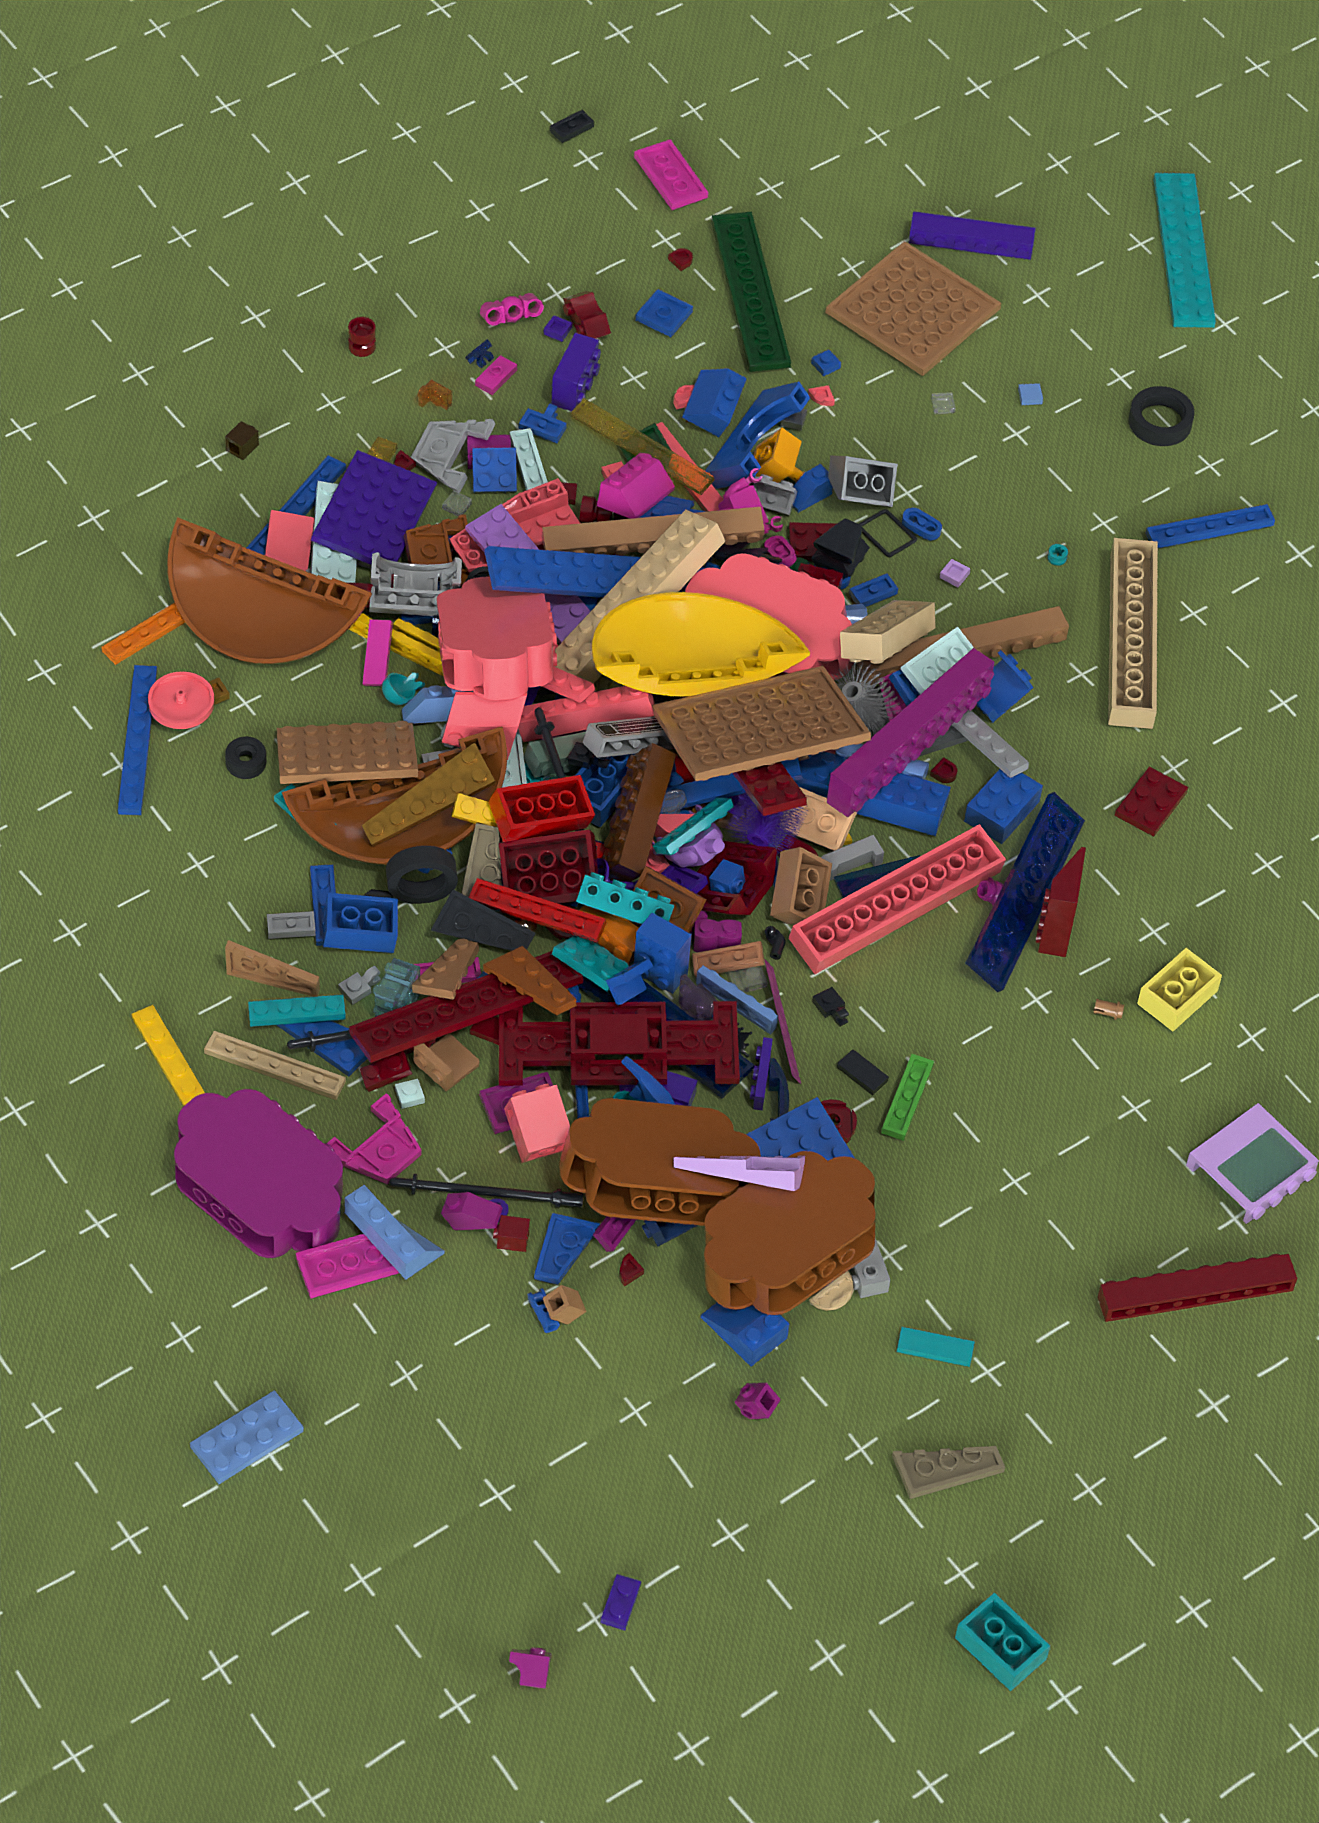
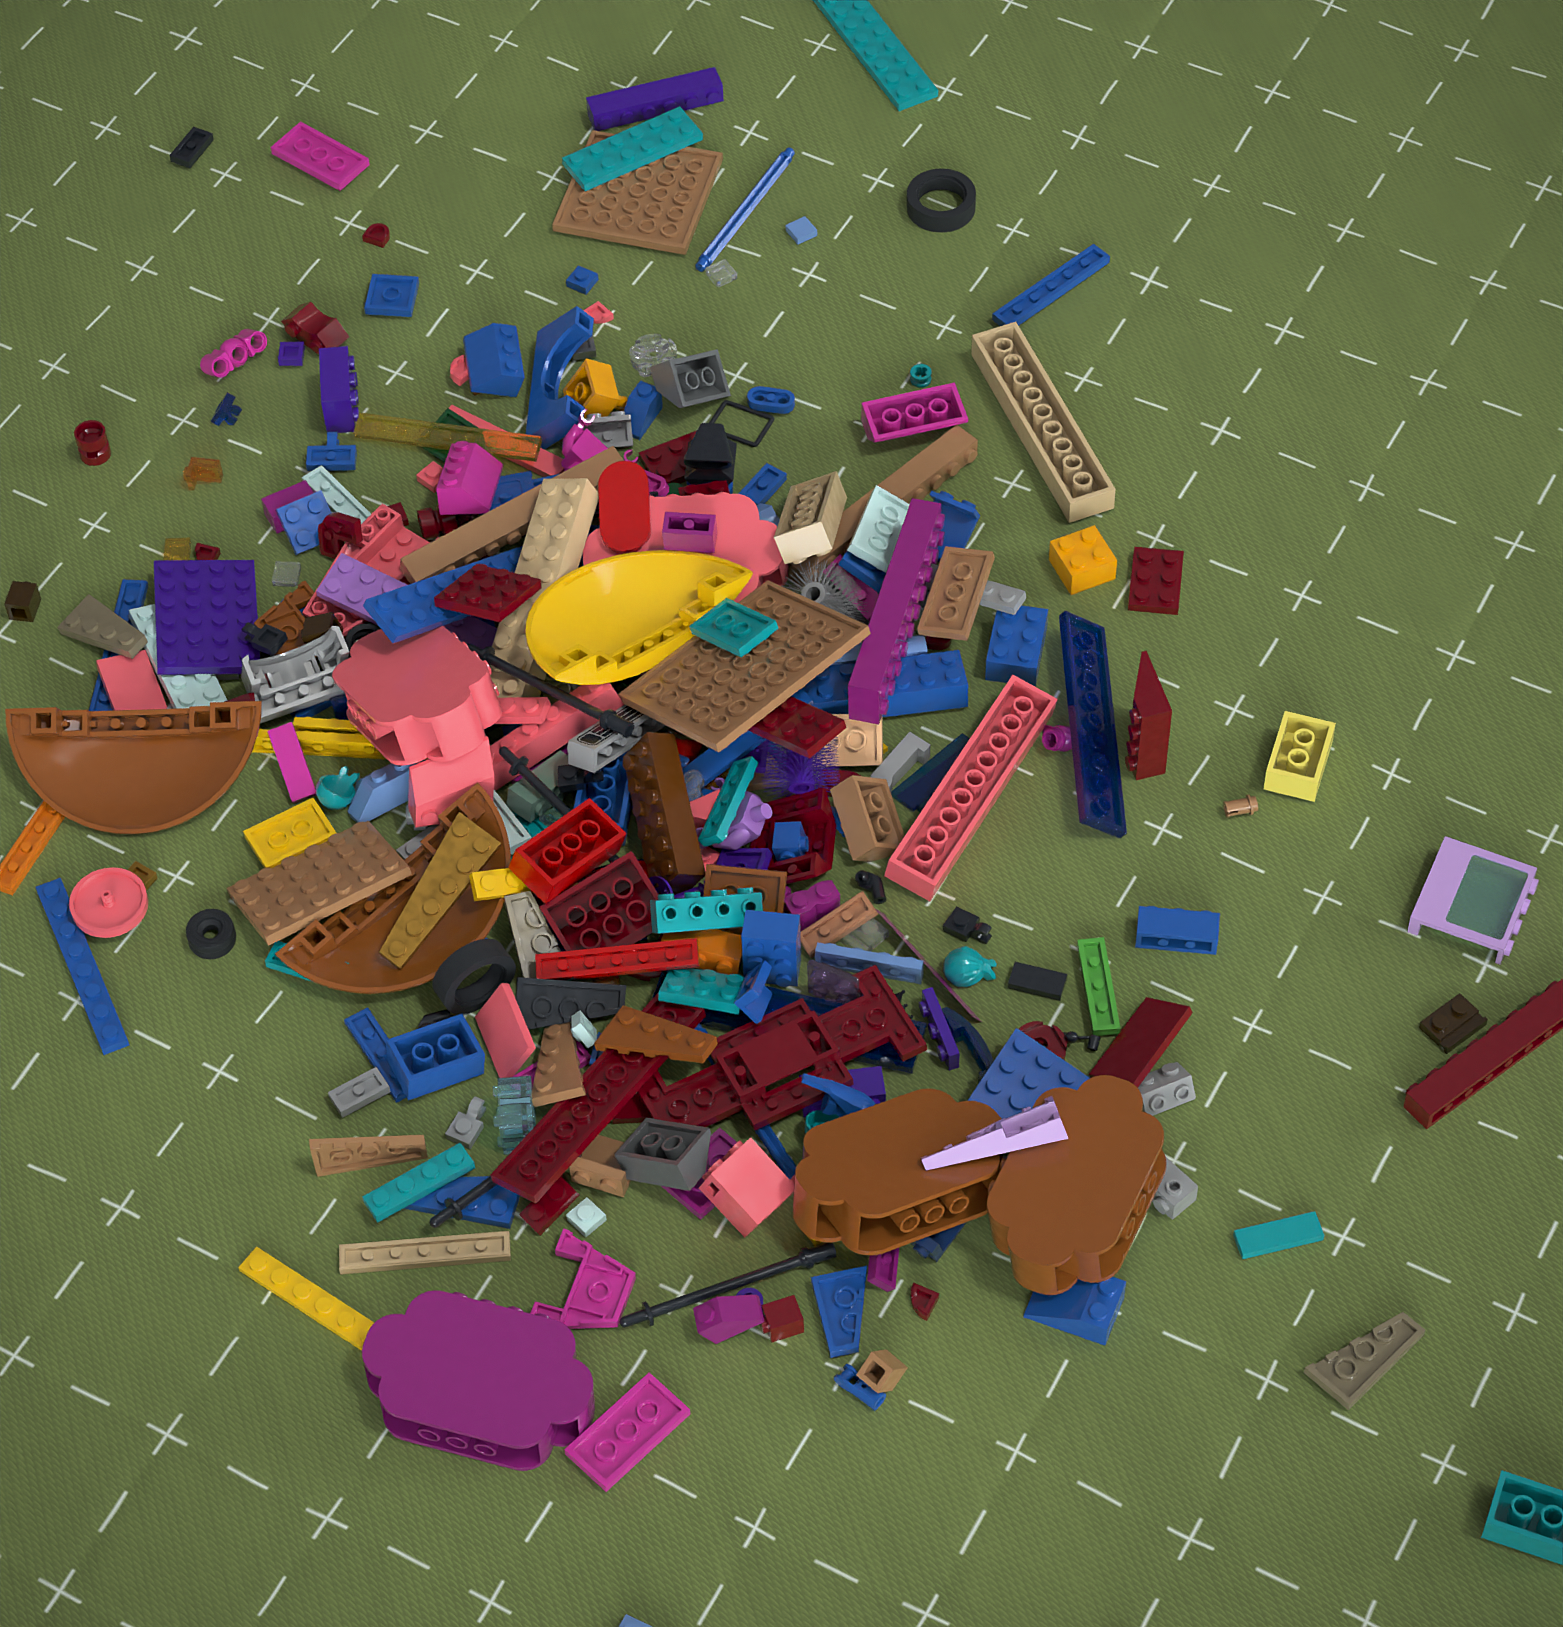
camera: 20 degrees left, 0 degrees up
medium blue wedge [345,1185,445,1280] -> none
light grey wing [411,419,496,494] -> none
dark pink plate [475,355,517,395] -> none
dark green plate [711,211,791,372] -> none
magenta brick [735,1383,781,1419] -> none
tan plate [809,1271,854,1311] -> none
lavender plate [940,559,970,588] -> none
none -> dark tan wing [57,594,148,659]
none -> black plate [241,622,288,656]
none -> yellow plate [243,798,336,868]
none -> dark brown brick [301,612,344,644]
none -> dark red plate [318,512,363,559]
none -> dark red plate [434,564,542,622]
none -> black bar [467,643,635,738]
none -> coral tile [475,983,536,1082]
none -> teal plate [562,106,703,191]
none -> light aqua plate [570,1011,597,1048]
none -> red tile [598,461,651,554]
none -> dark grey slope [614,1118,711,1191]
none -> clear plate [629,334,677,377]
none -> magenta brick [662,512,717,553]
none -> teal plate [689,598,779,657]
none -> piece [695,147,795,272]
none -> dark pink slope [861,382,969,443]
none -> medium nougat plate [917,546,995,641]
none -> teal piece [943,946,997,987]
none -> light orange brick [1049,525,1117,595]
none -> black piece [1063,1031,1101,1051]
none -> dark red tile [1089,997,1193,1088]
none -> blue brick [1135,906,1220,955]
none -> light grey bracket [1138,1062,1196,1116]
none -> dark brown plate [1419,993,1488,1054]

